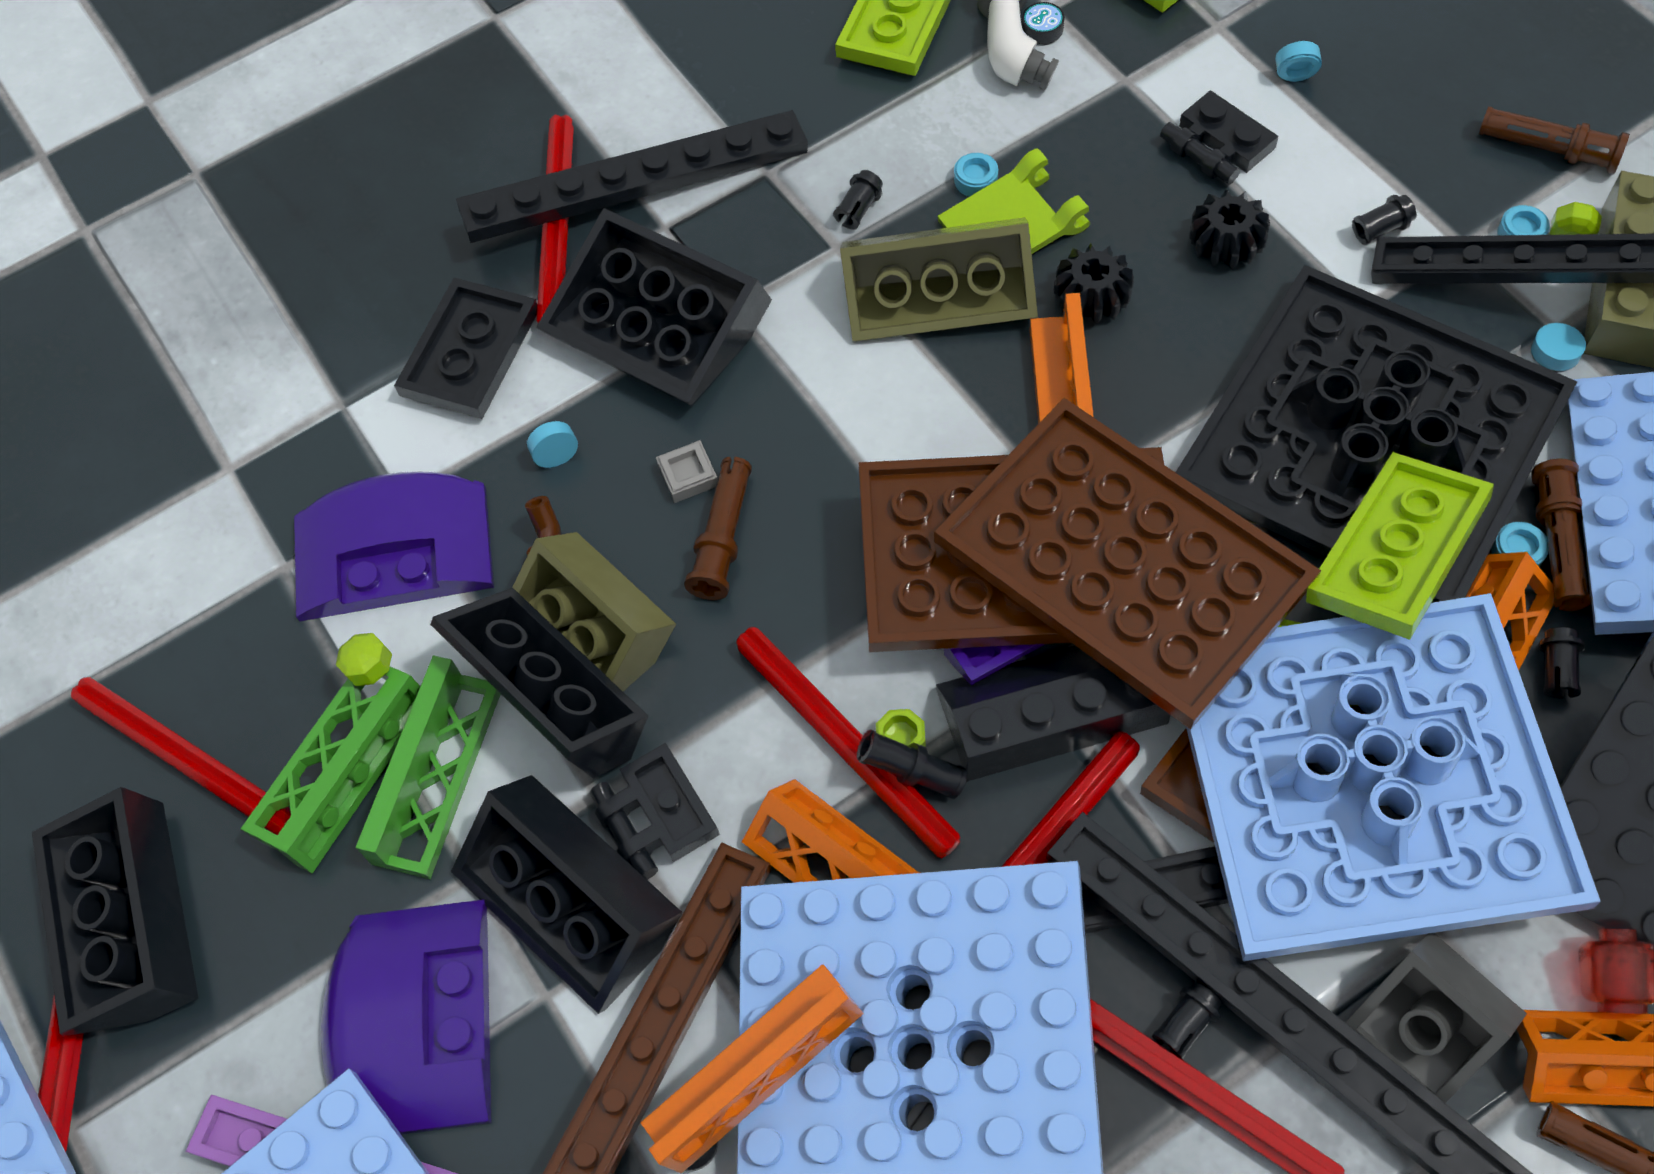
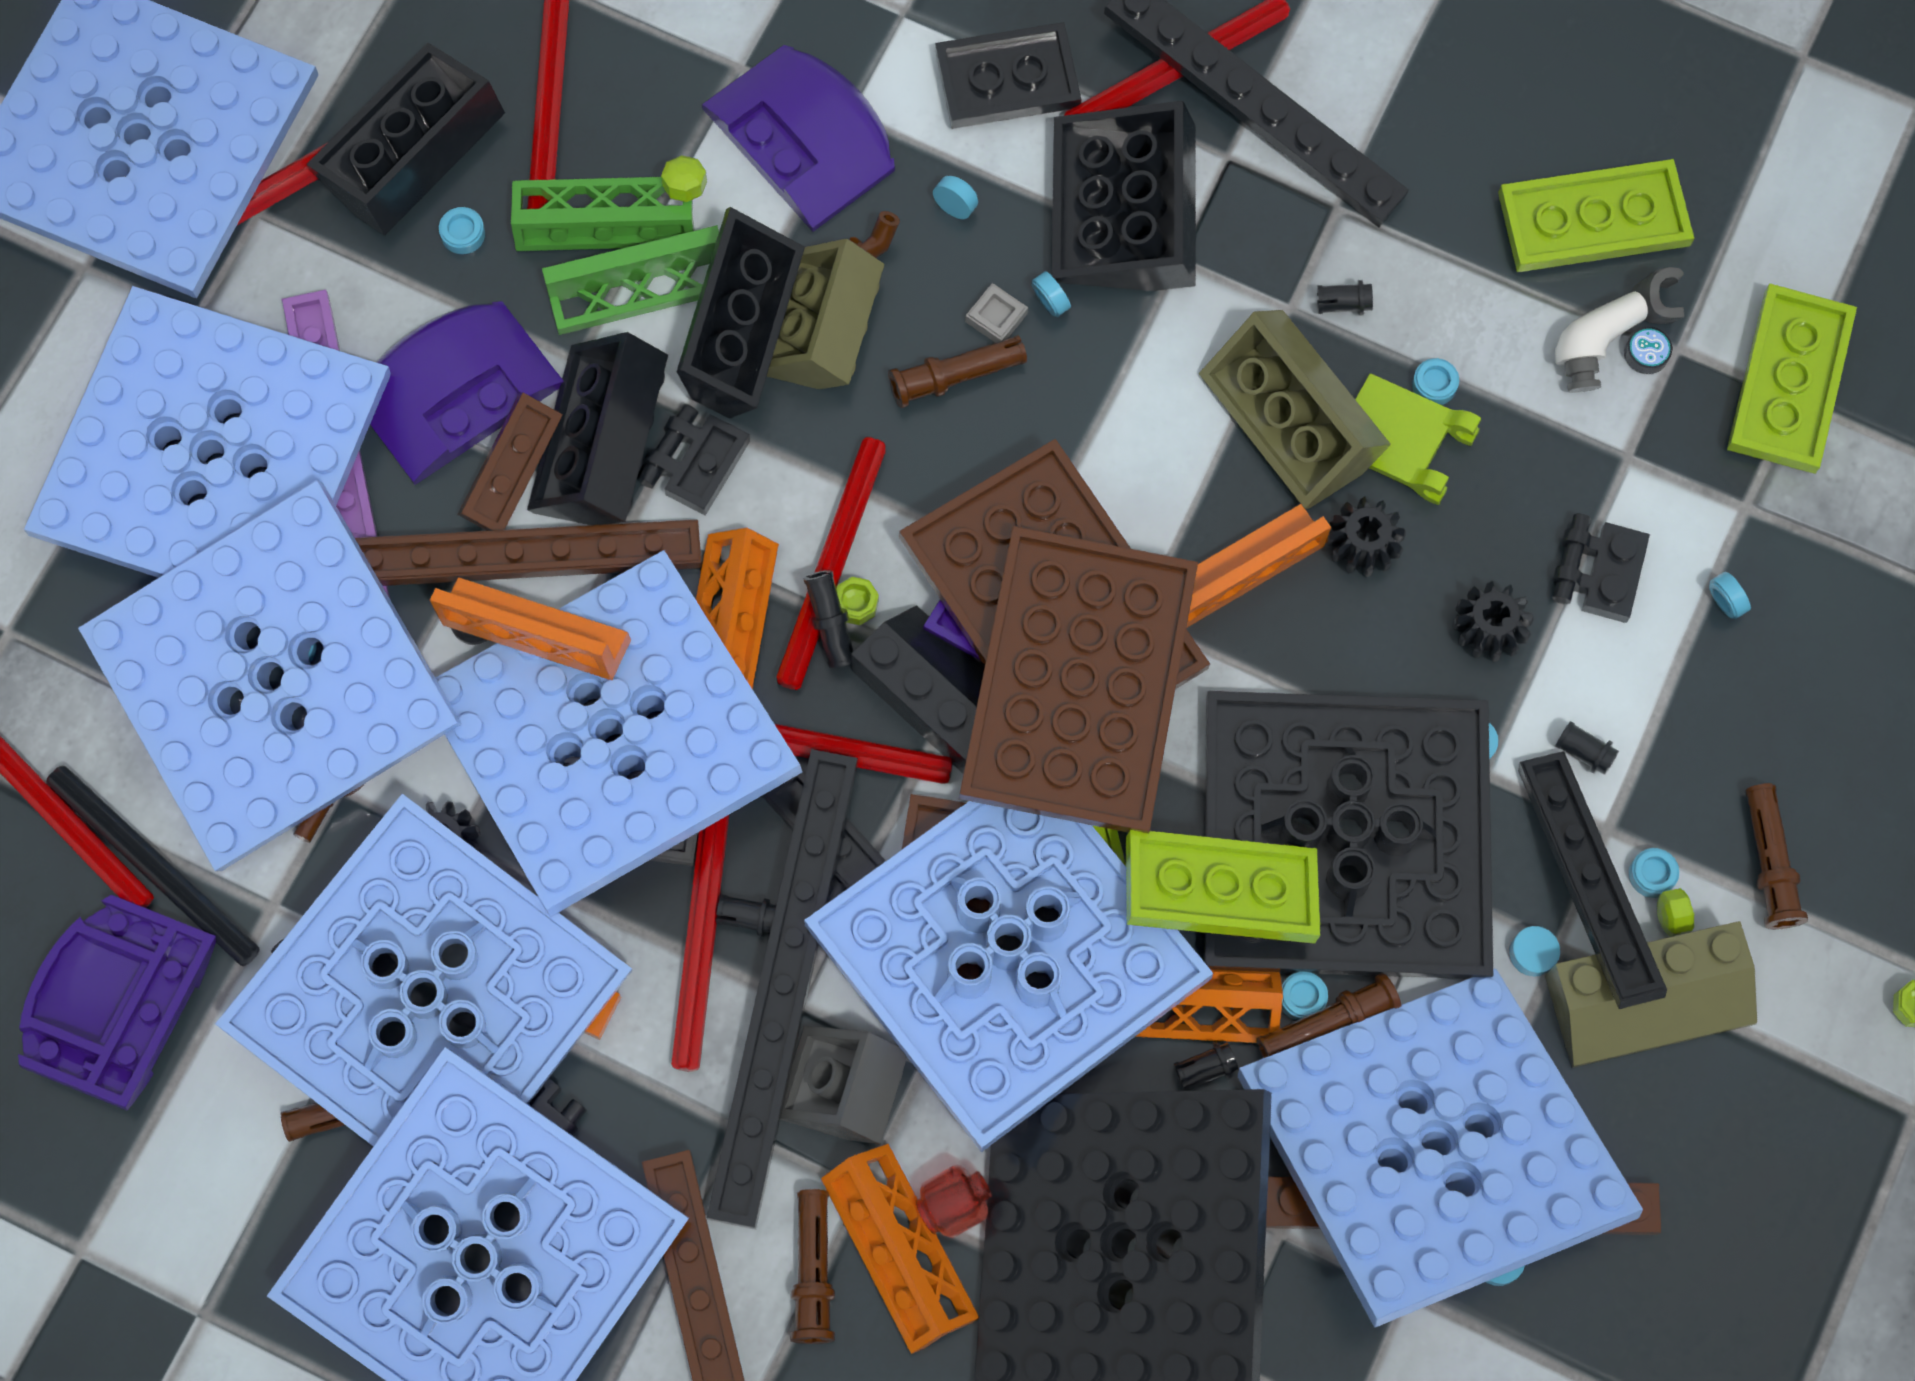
camera: 50 degrees right, 10 degrees up
none -> medium azure tile [439,207,485,254]
none -> reddish brown plate [457,393,563,531]
none -> medium azure tile [1031,271,1071,317]

